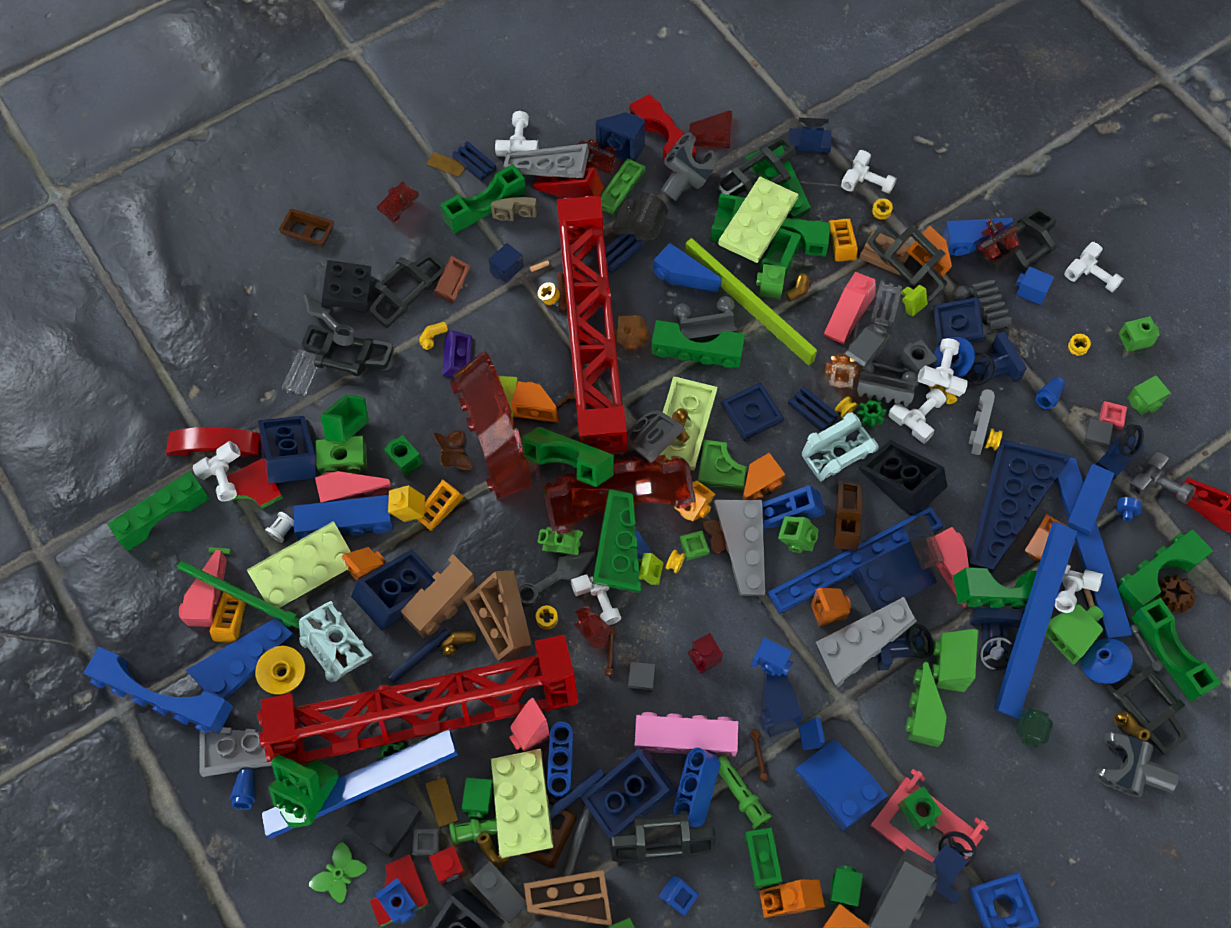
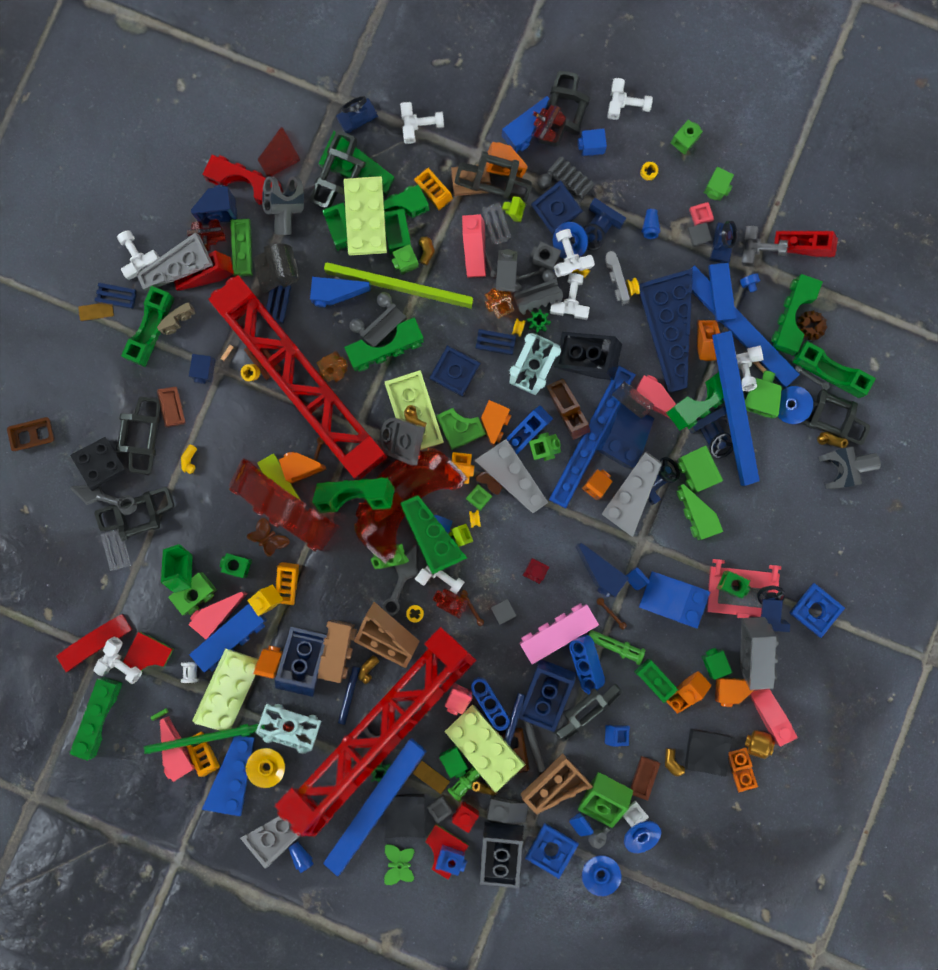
camera: 35 degrees left, 20 degrees up
blue arch [83,646,234,734] -> none
dark blue slope [258,416,316,483] -> none
green piece [269,754,339,828] -> none
clear red hips [377,181,419,222] -> none
dark purple slope [442,330,472,376] -> none
blue brick [751,637,793,677] -> none
yellow bush [872,198,893,220] -> none
clear green head [1016,708,1053,748] -> none

